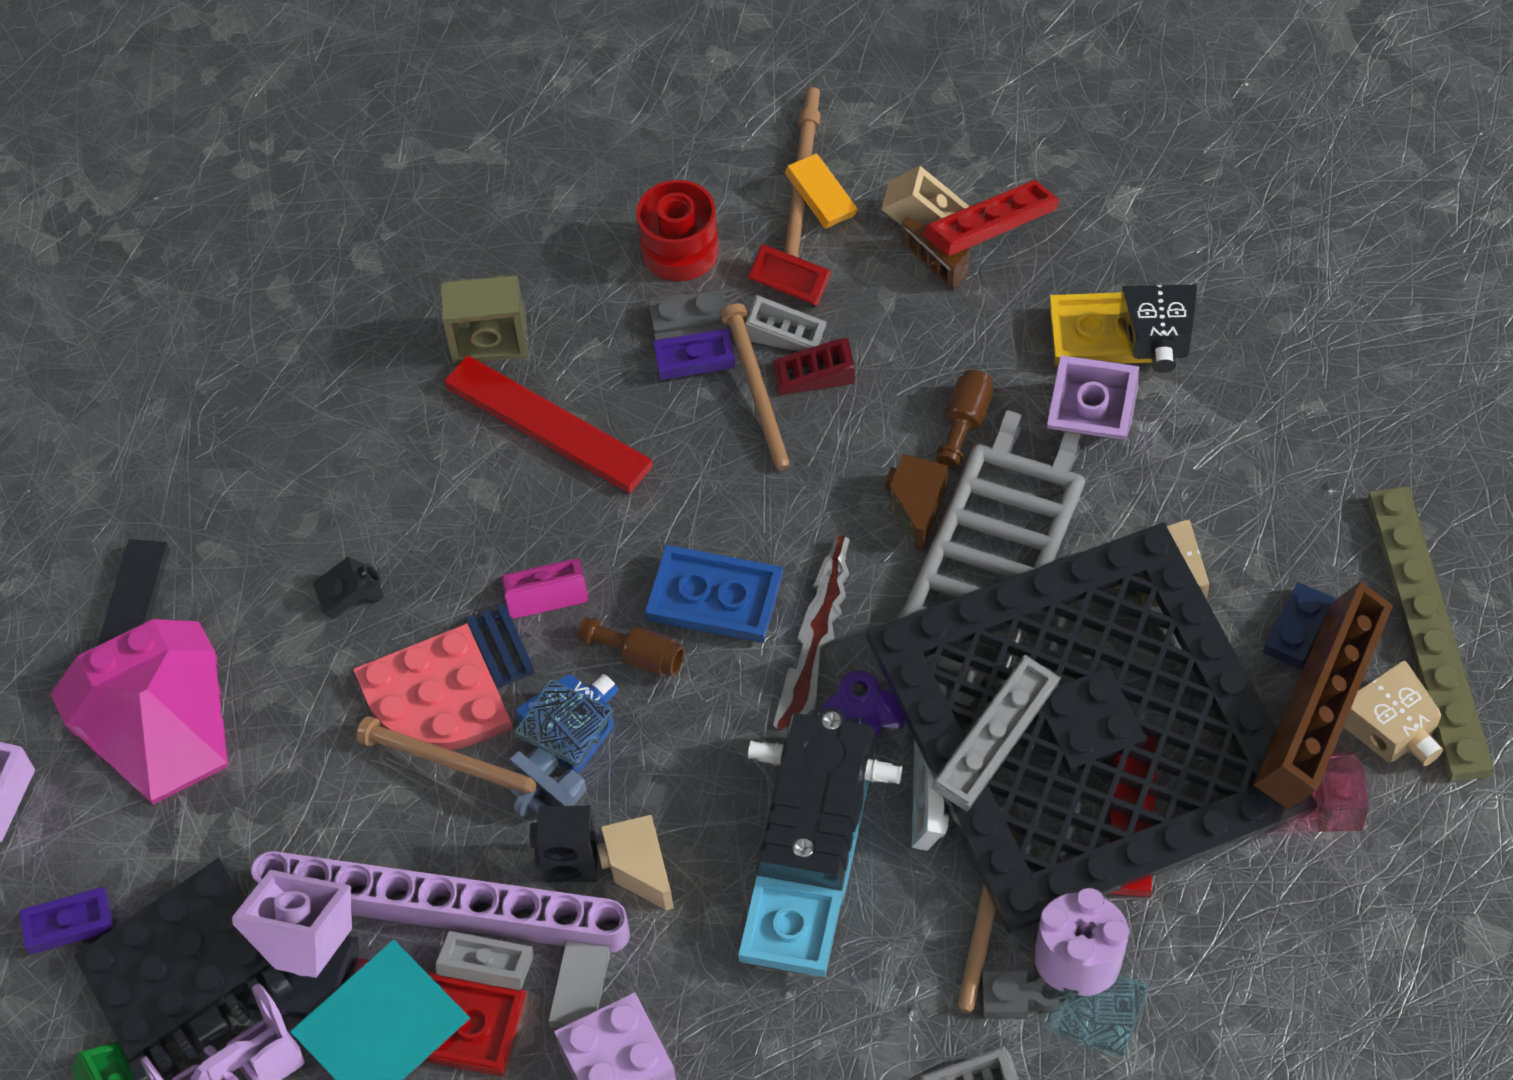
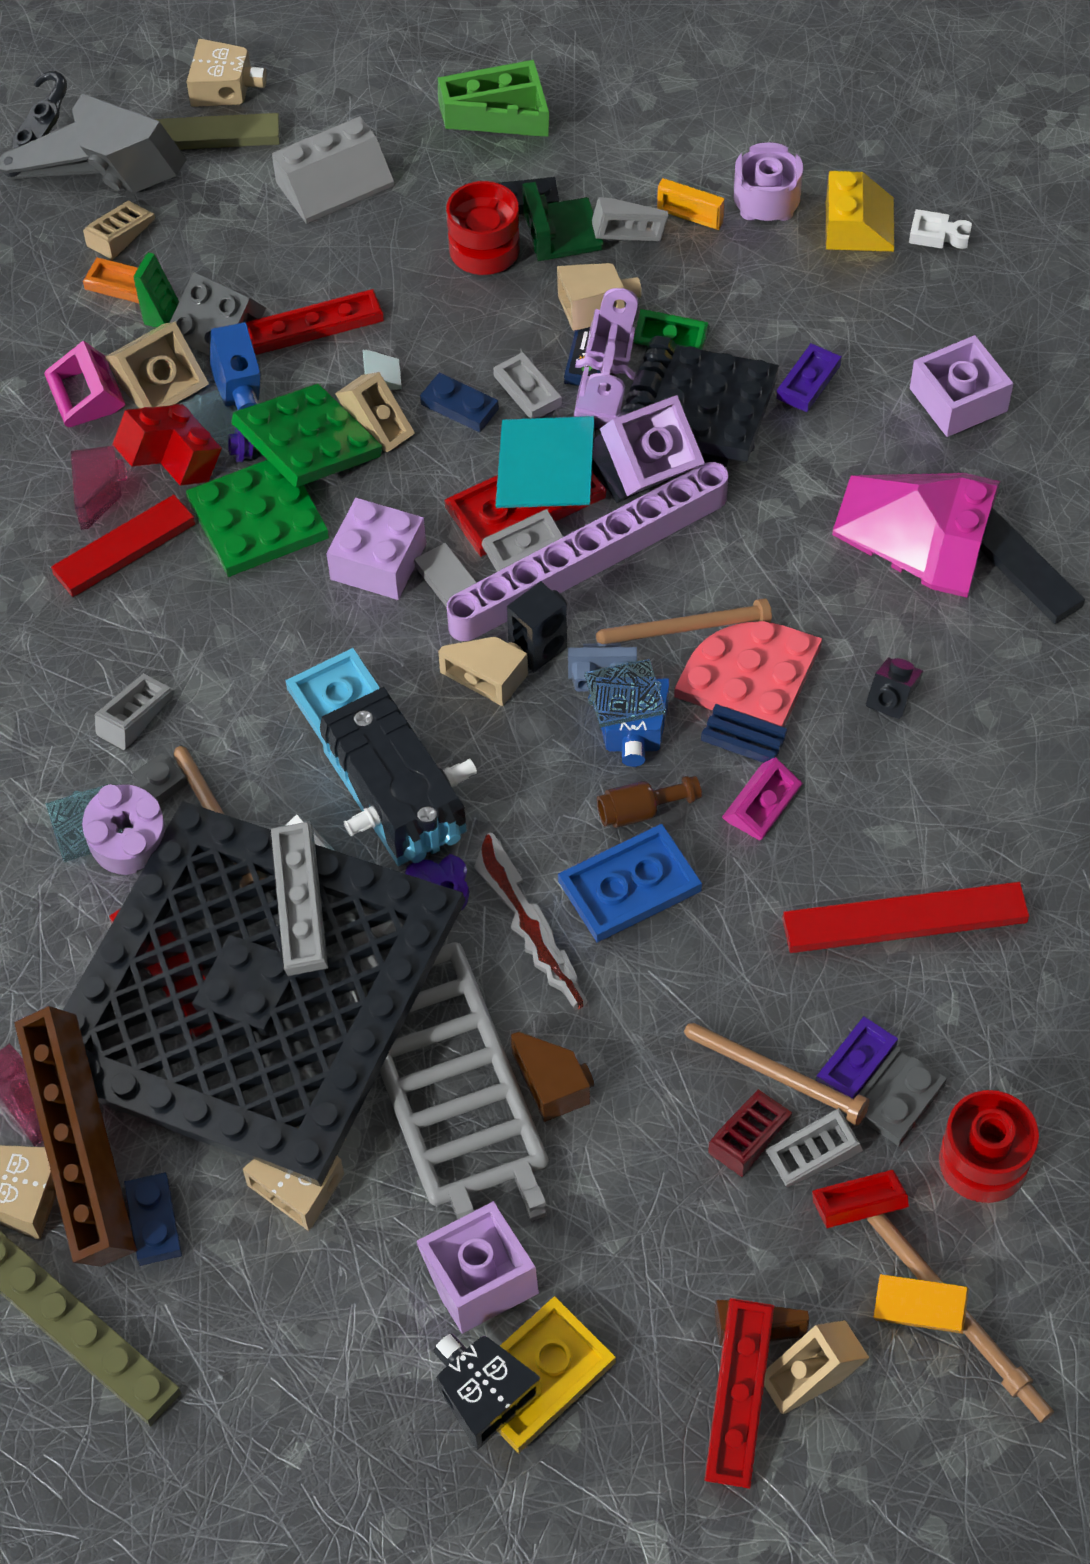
camera: 135 degrees right, 0 degrees up
olive brick [441,275,529,365] -> none
reddish brown piece [936,370,994,469] -> none

